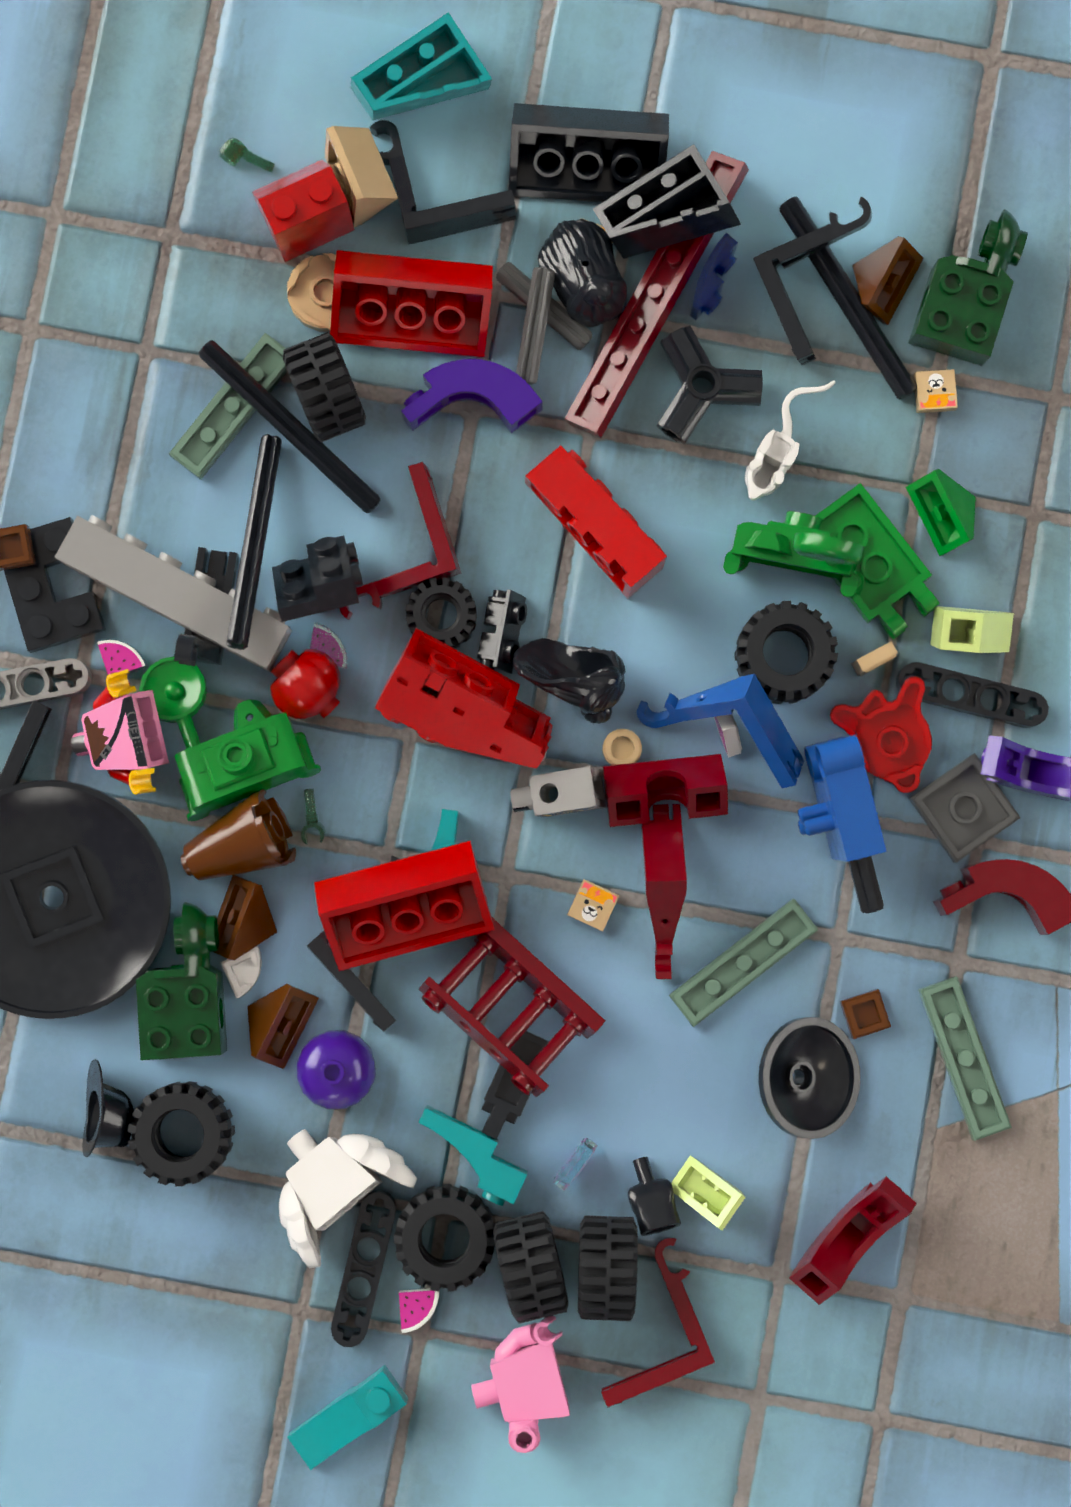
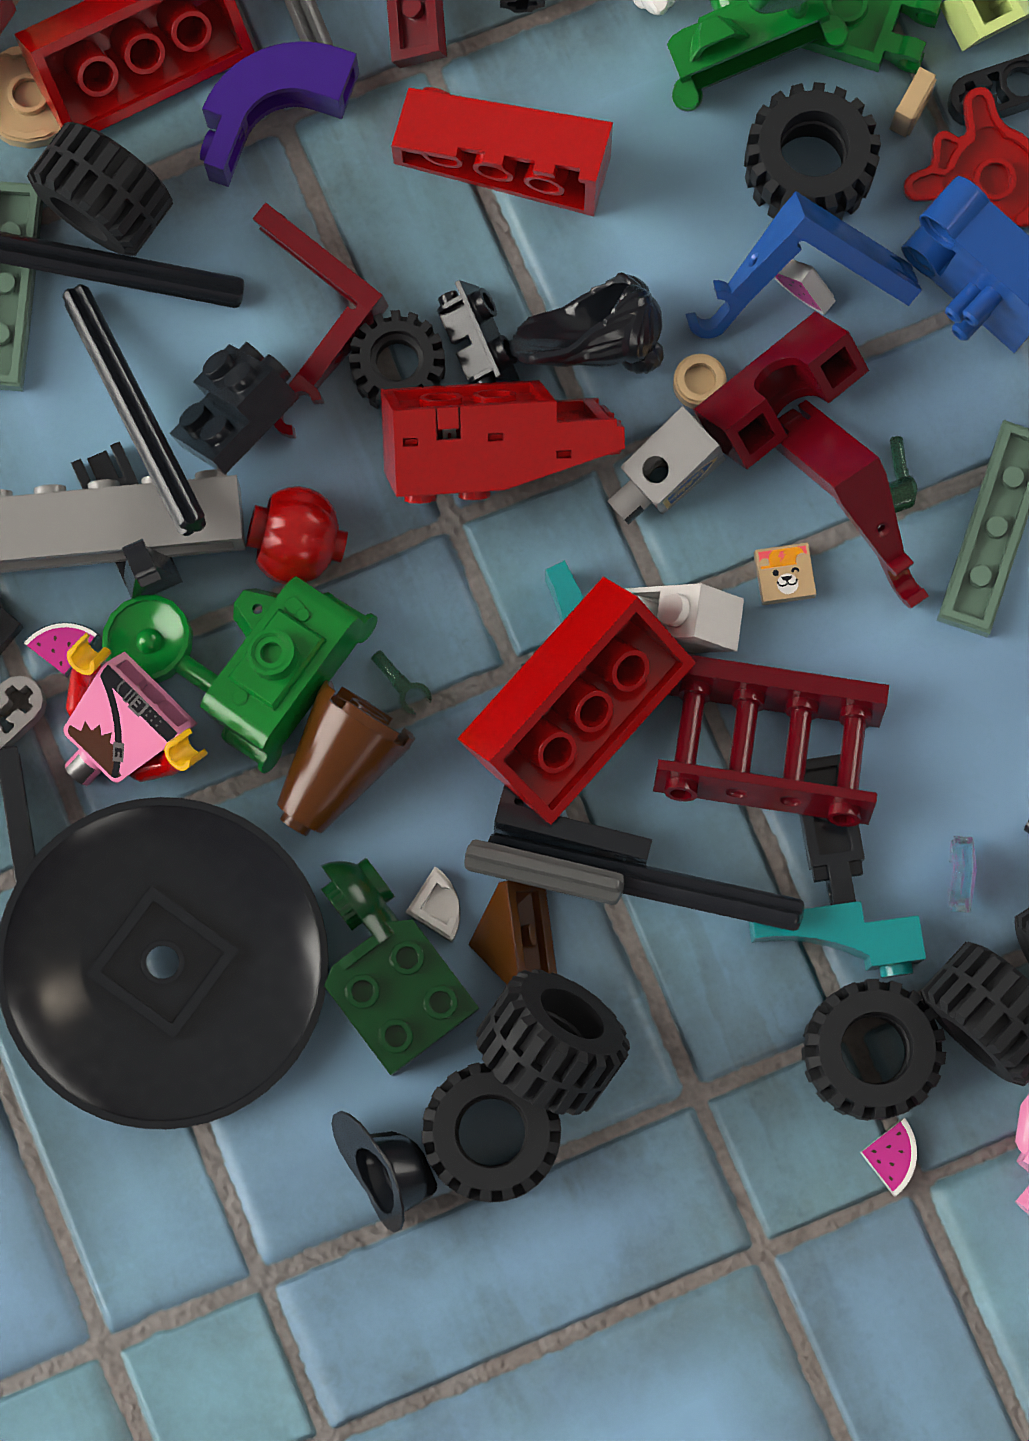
camera: 30 degrees left, 5 degrees down
reddish brown slope [212,875,277,960] -> none
white torso [279,1129,417,1268] -> none
teal slope [287,1365,408,1470] -> none
dark purple cylinder [297,1030,376,1110] -> none
clear light blue tile [310,622,348,669] -> none
black beam [331,1190,397,1347] -> none
none -> dark grey axle [464,839,624,905]
none -> black tyre [476,969,630,1115]
none -> black axle [488,833,804,931]
none -> white slope [624,583,744,653]
none -> clear green hand [889,436,918,513]

